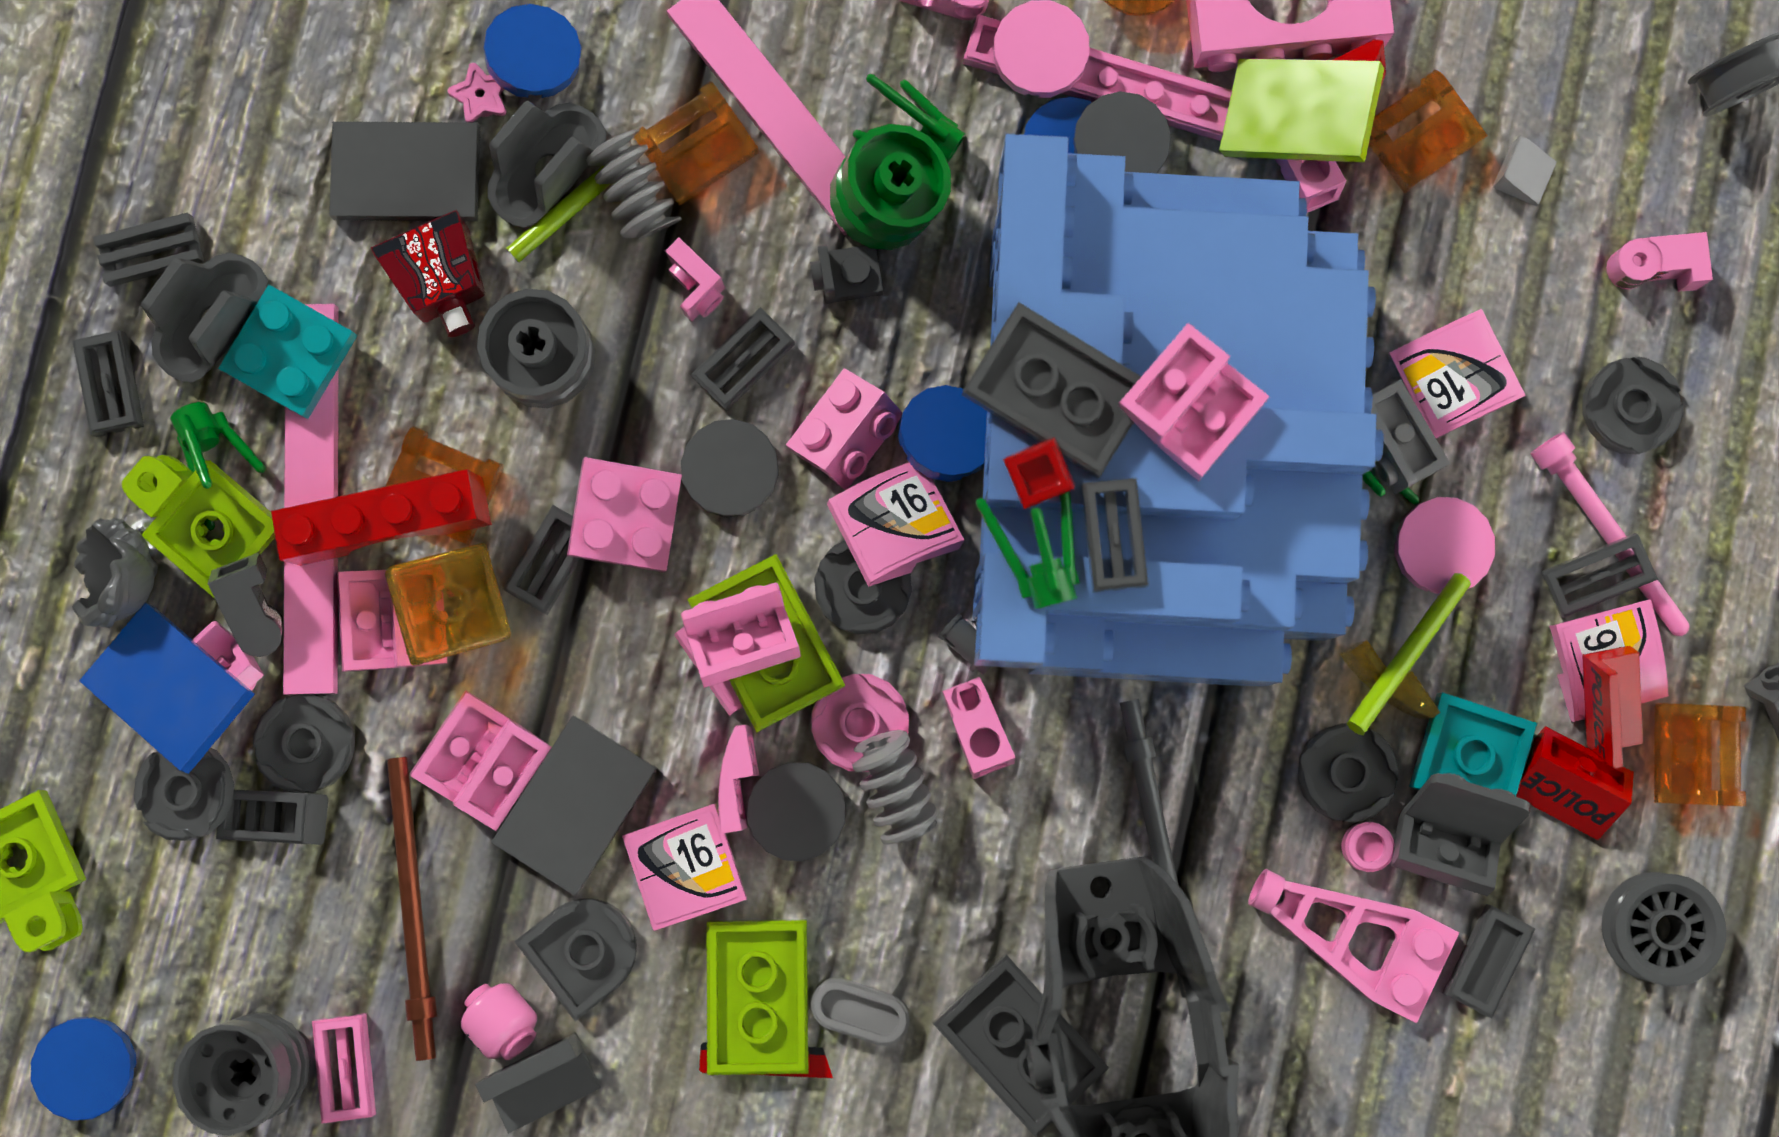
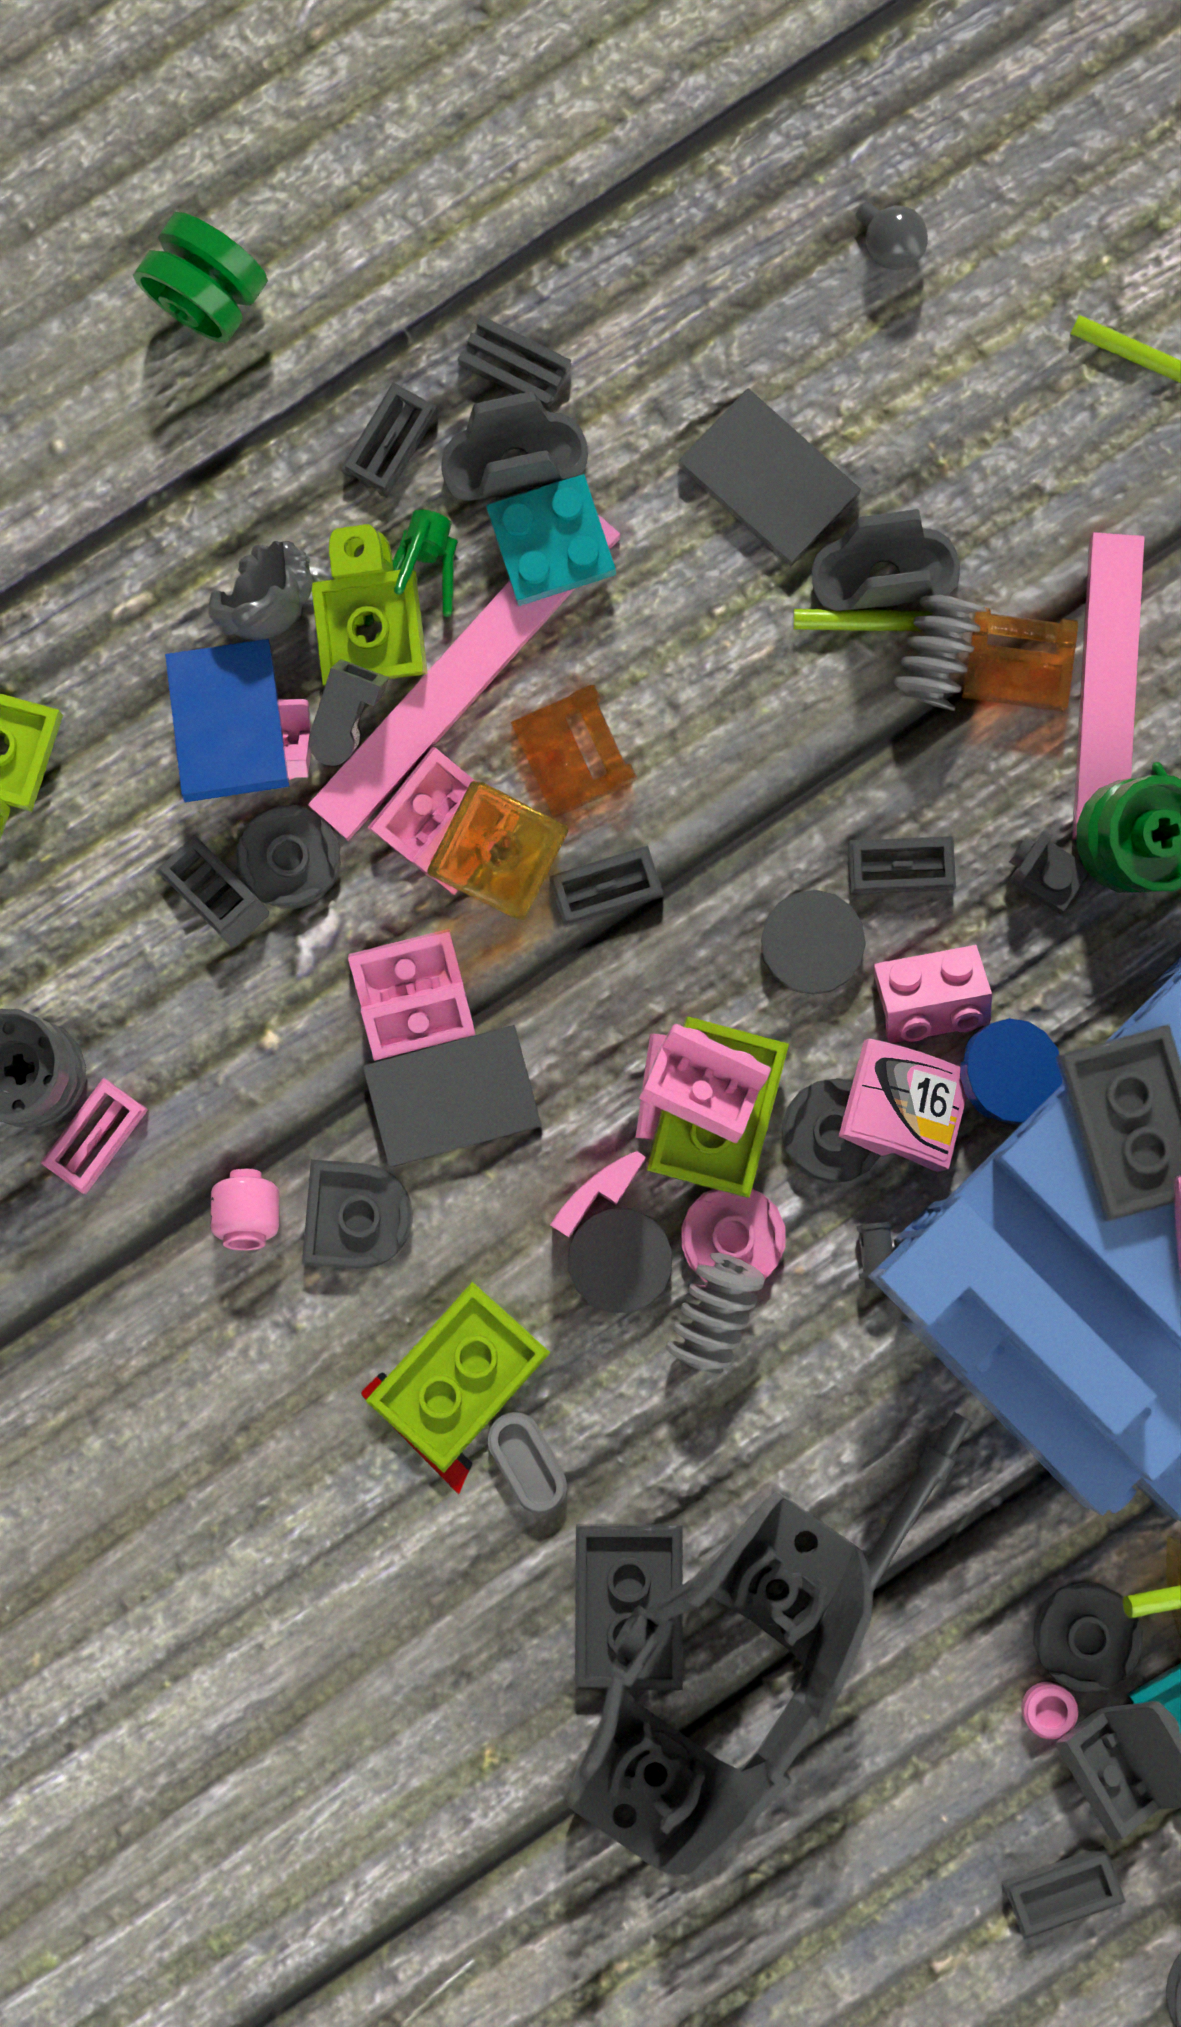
camera: 50 degrees right, 0 degrees up
dark grey tile [134,748,234,841] -> none
red arch [271,469,492,566] -> none
torso [371,210,485,337] -> none
copper bar [387,757,437,1061] -> none
bright pink plate [448,62,507,123] -> none
dark grey panel [475,1032,601,1134] -> none
dark grey wheel [477,289,596,408] -> none
blue tile [484,4,581,98] -> none
bright pink plate [567,457,682,572] -> none
slope [622,803,747,931] -> none
bright pink bracket [665,237,725,321] -> none
bright pink leg [942,677,1016,780] -> none
green plant [976,491,1080,609] -> none
red tile [1003,437,1076,509] -> none
dark grey tile [1081,478,1148,592] -> none
bright pink plate [1248,869,1460,1023] -> none

